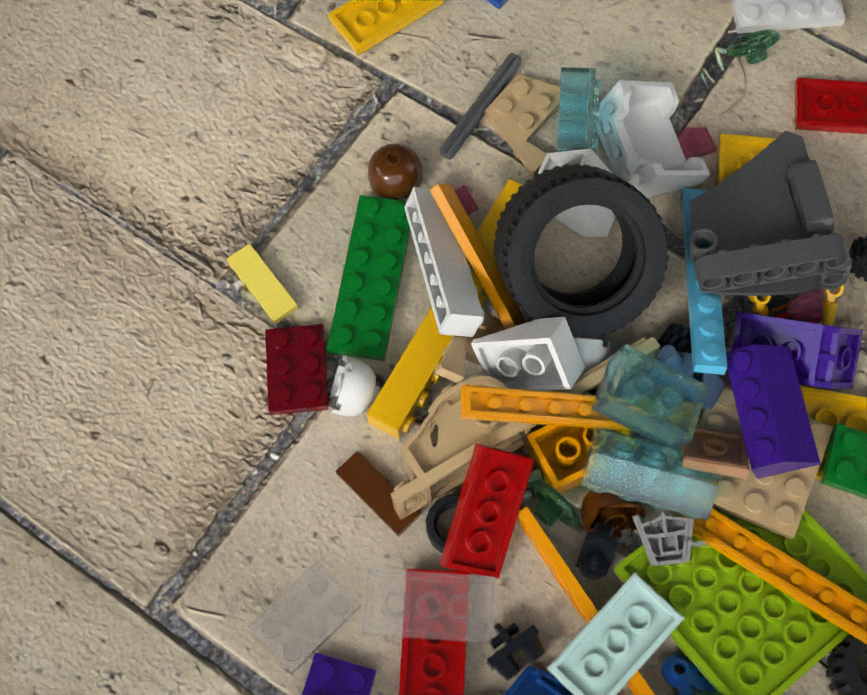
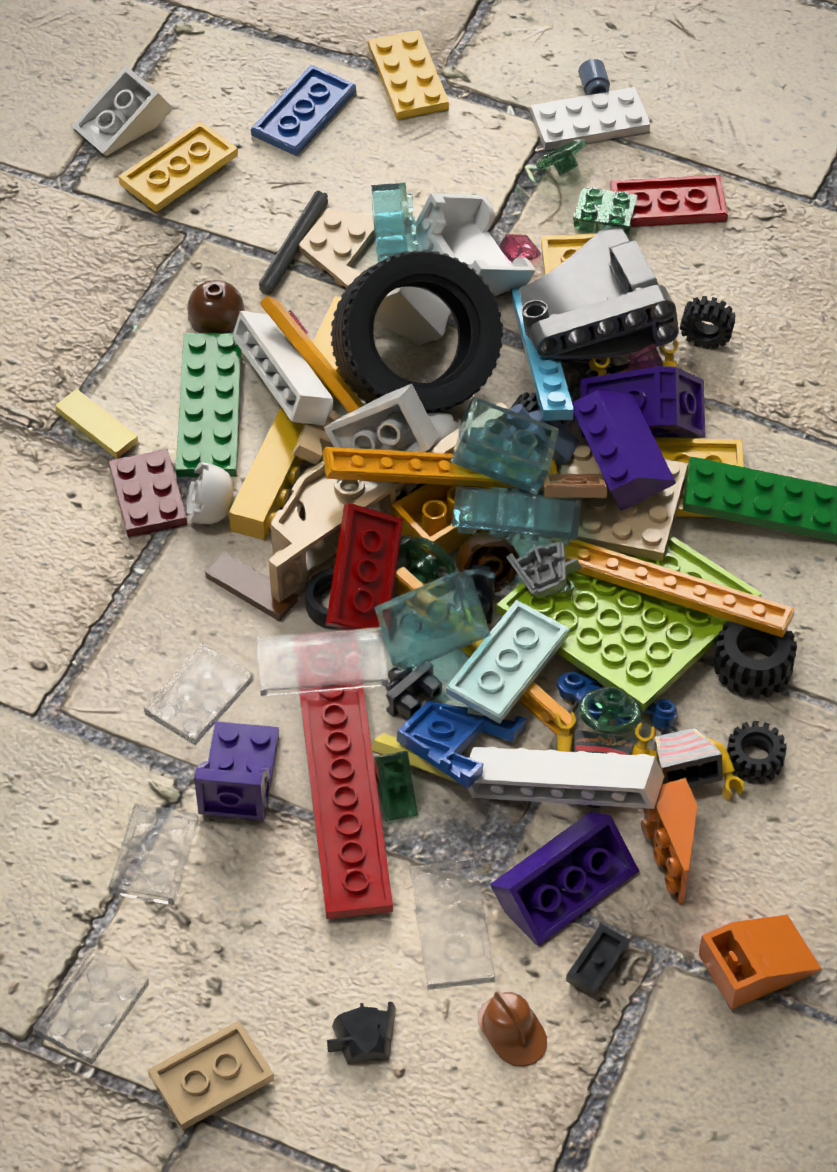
camera: 15 degrees left, 15 degrees down
none -> clear light blue brick [374,571,491,670]
none -> clear green hinge [573,187,638,235]

